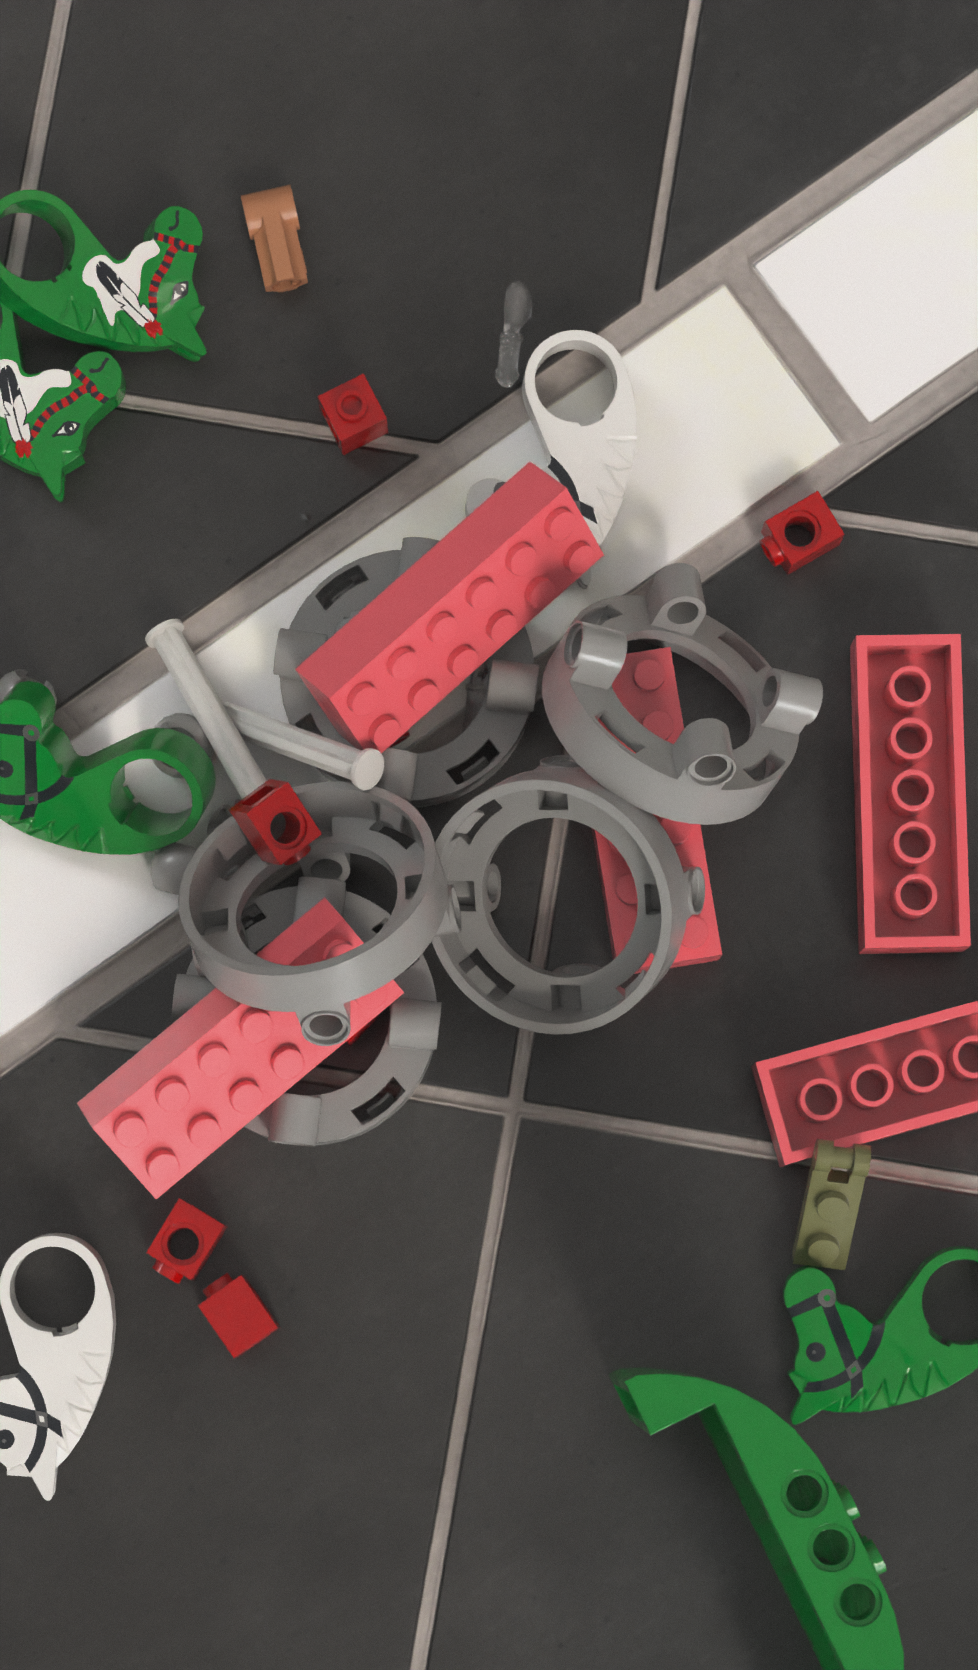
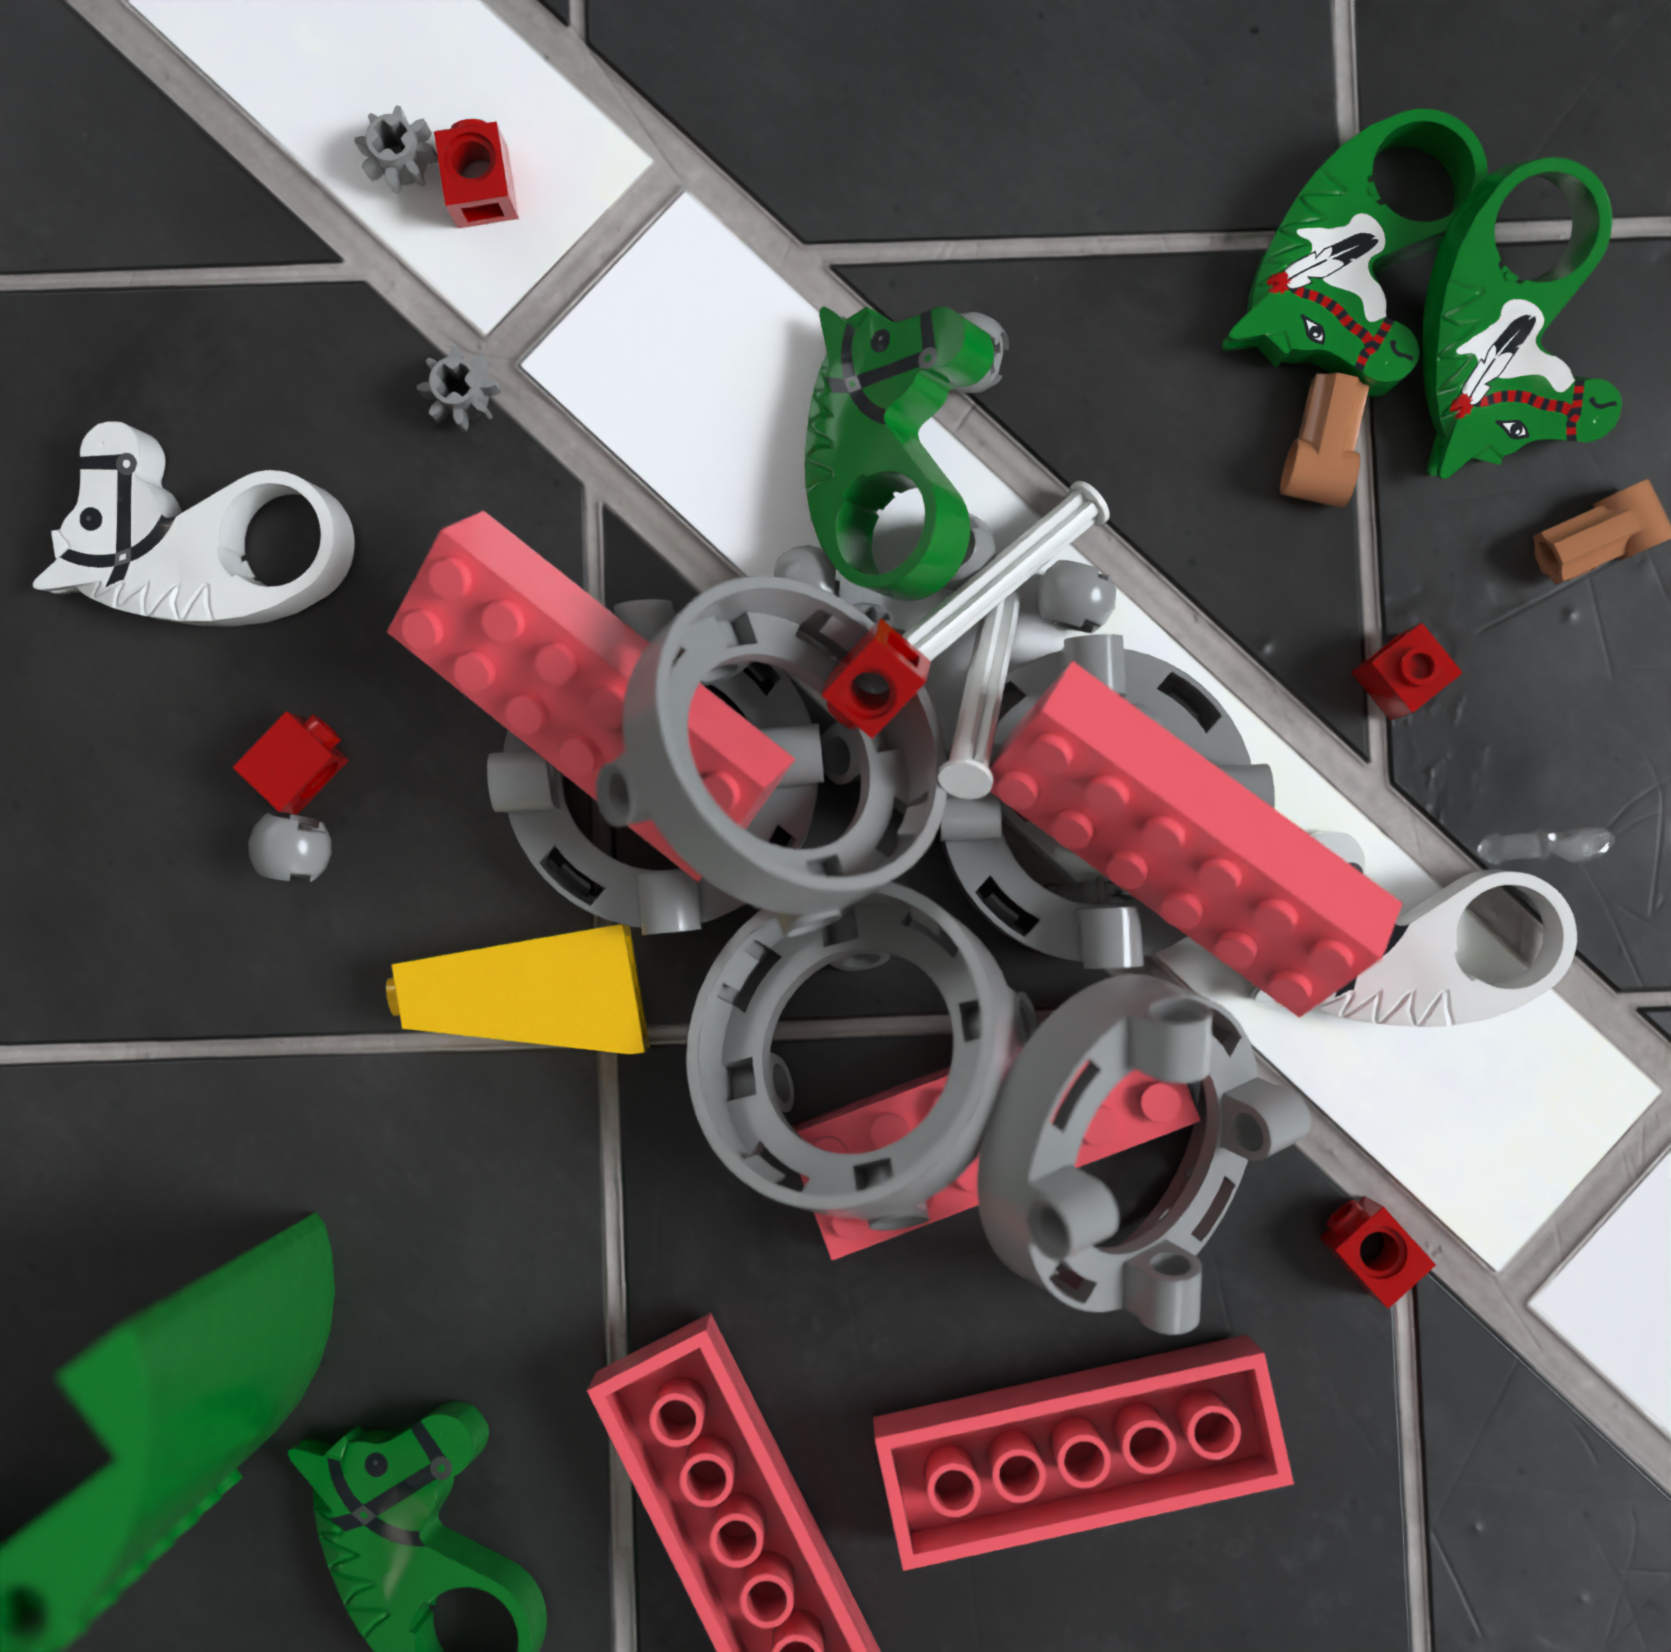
camera: 80 degrees right, 5 degrees up
red brick [146,1198,228,1284] -> none
olive plate [792,1139,871,1270] -> none
none -> light grey piece [248,813,332,882]
none -> yellow slope [386,924,651,1055]
none -> light grey piece [1037,559,1116,633]
none -> nougat piece [1280,373,1369,508]

